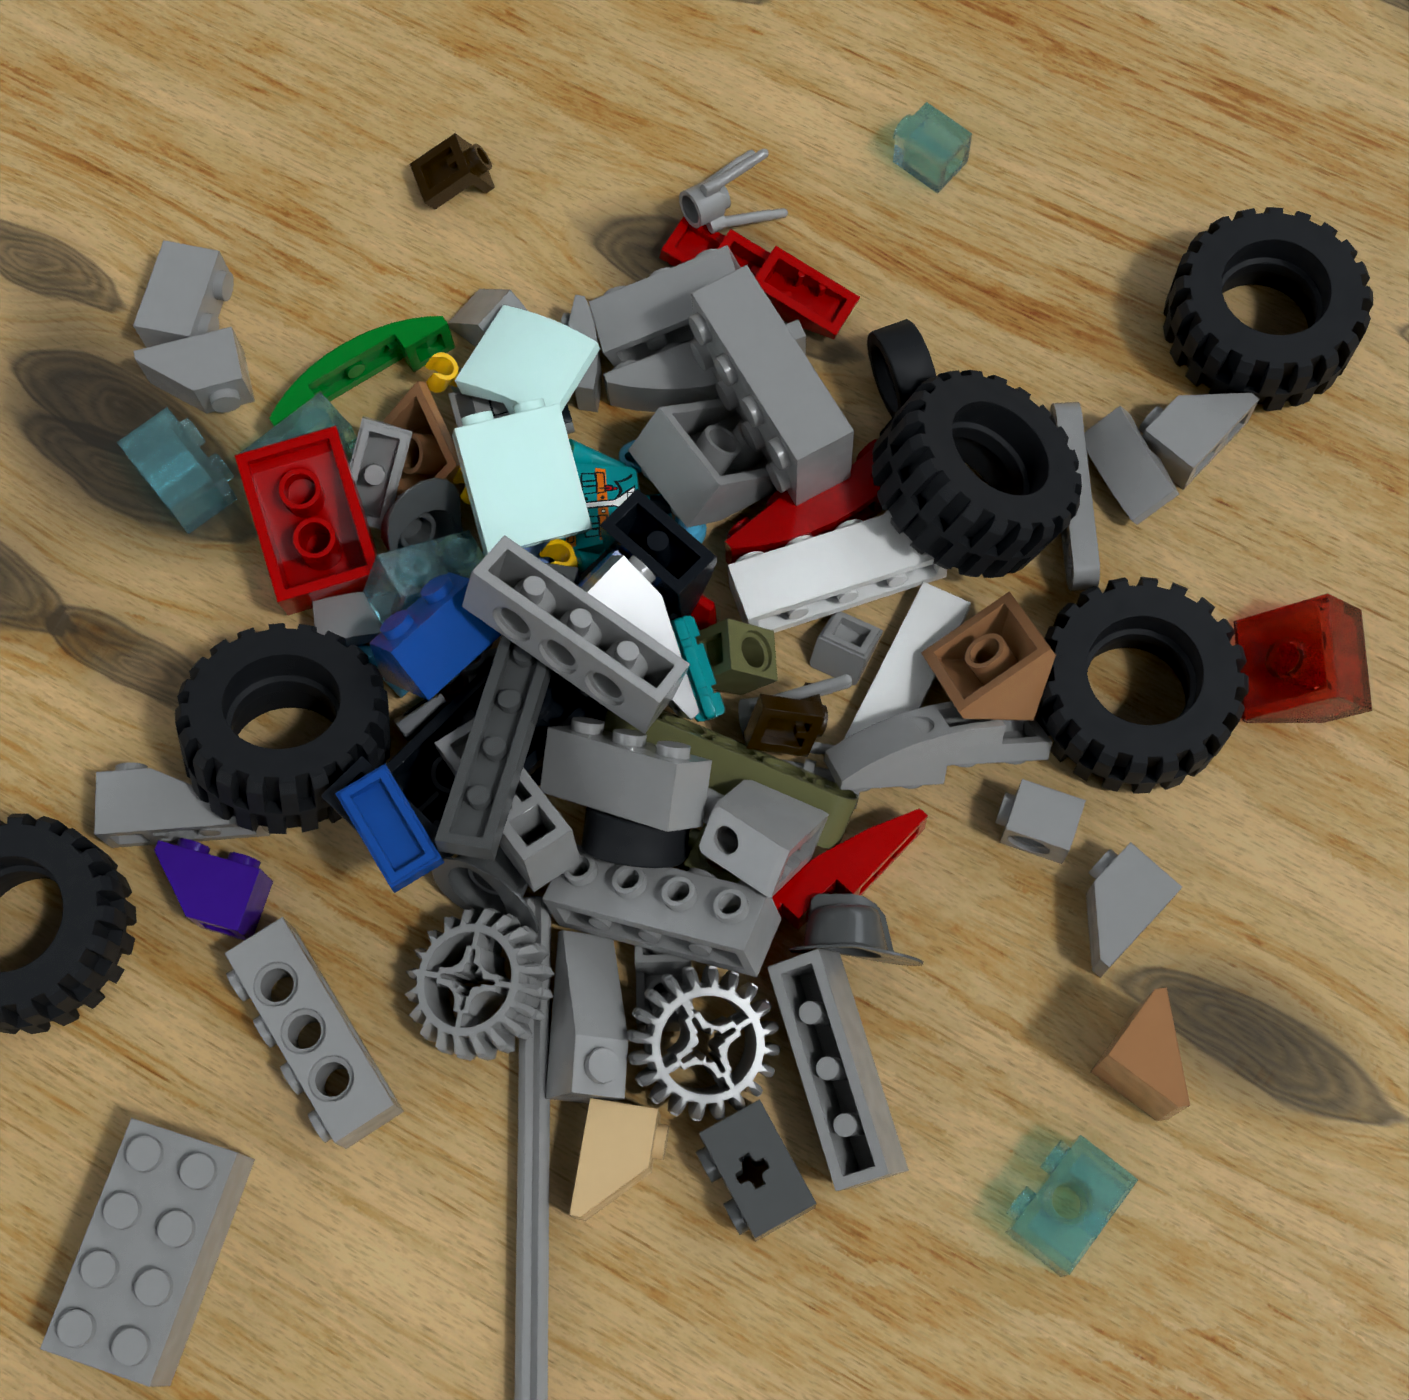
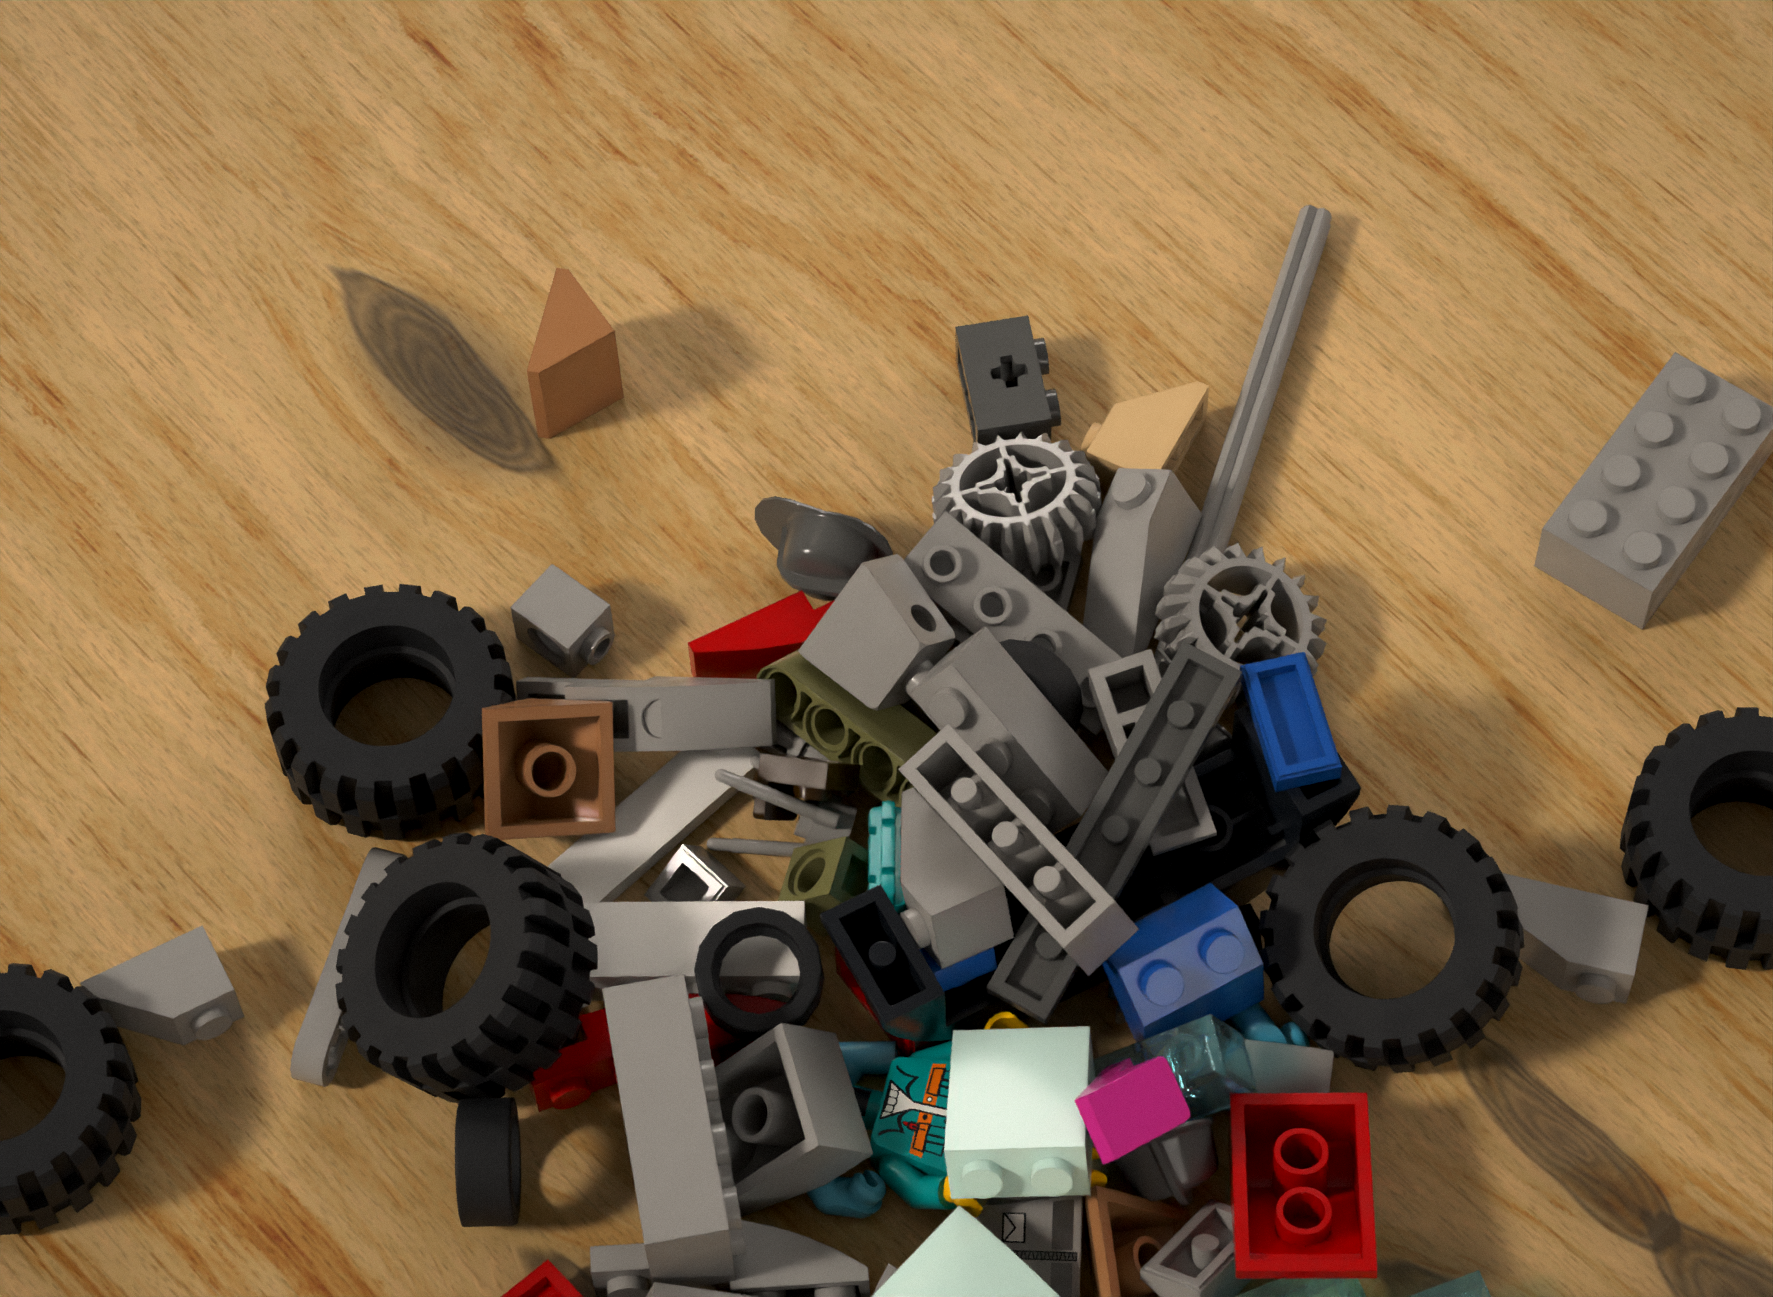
camera: 165 degrees left, 10 degrees down
dark purple slope [154,838,273,941] -> none
light grey brick [224,917,404,1149] -> none
light grey brick [767,948,909,1191] -> none
clear light blue brick [1005,1135,1138,1277] -> none
light grey slope [1085,406,1179,525] -> none
light grey slope [1086,842,1182,978] -> none
clear red slope [1233,593,1372,723] -> none
none -> black tyre [694,907,825,1041]
none -> dark pink slope [1074,1056,1190,1164]

